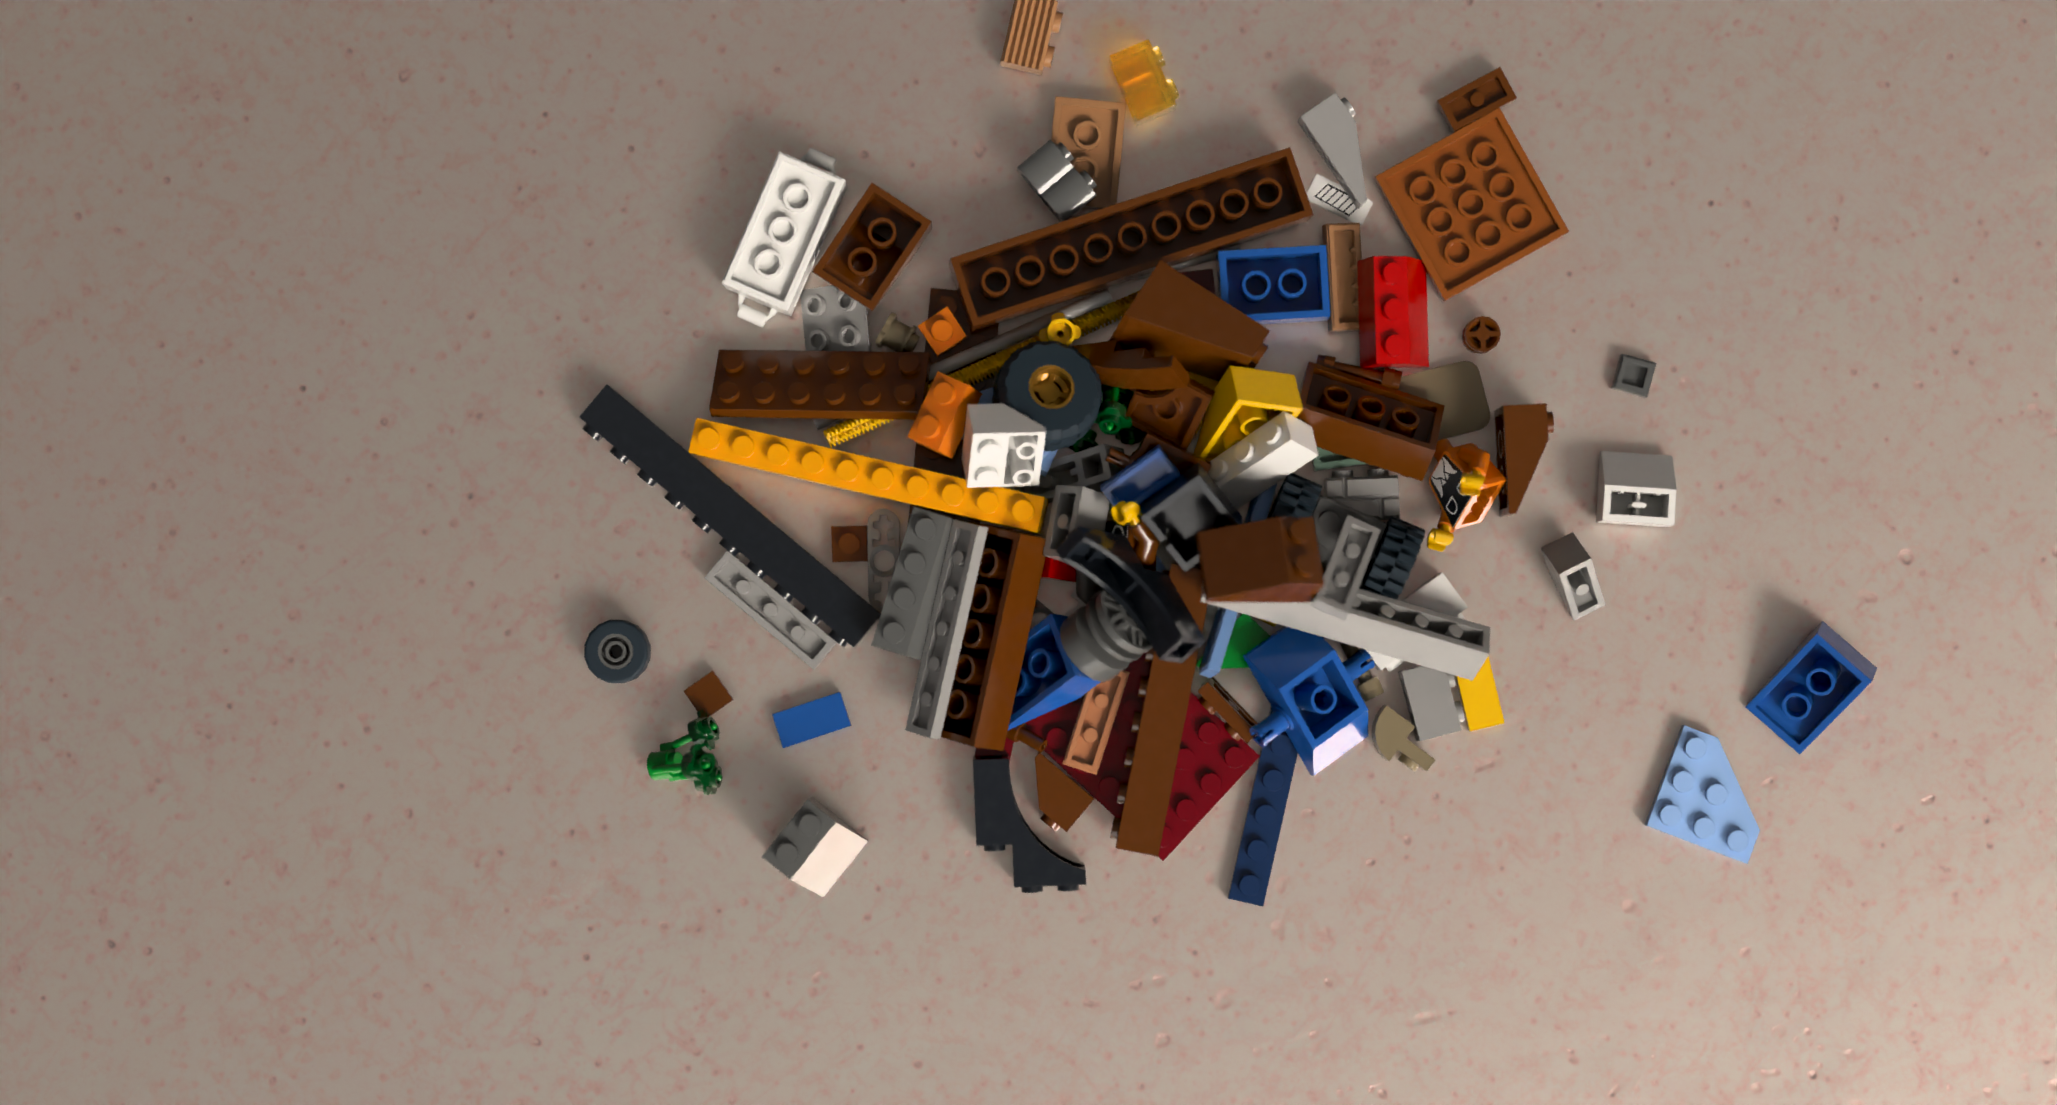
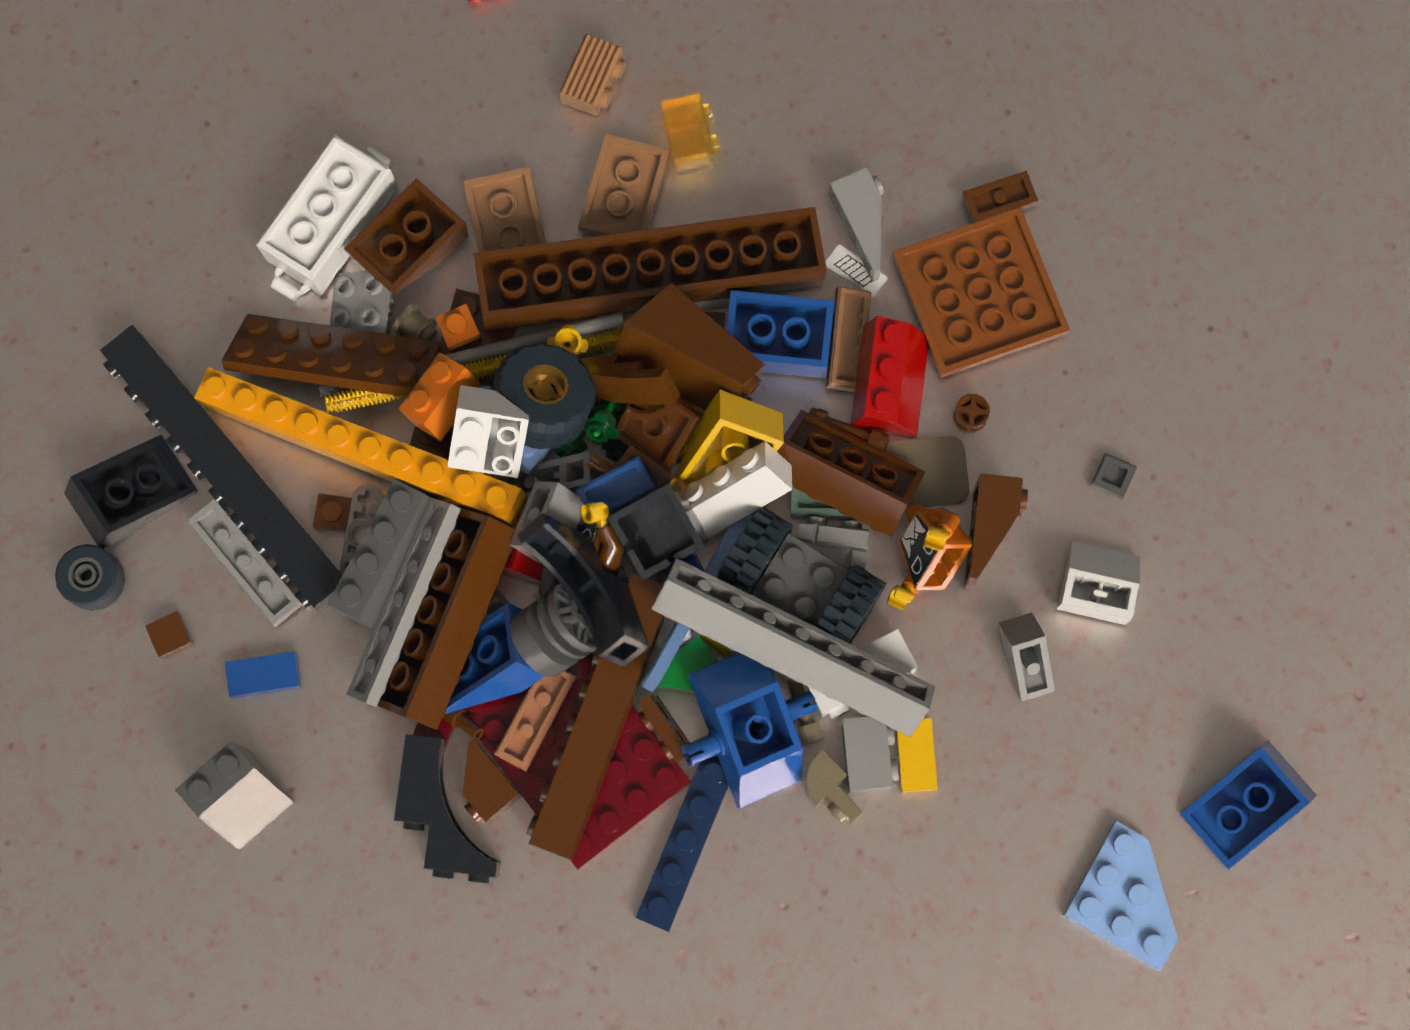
camera: 15 degrees right, 10 degrees down
dark green plant [647,710,722,795] -> none
dark grey brick [1017,140,1097,222] -> none
reddish brown slope [1196,517,1324,603] -> none
light grey plate [1311,515,1381,621] -> none
none -> black slope [64,435,198,549]
none -> medium nougat plate [463,166,546,252]

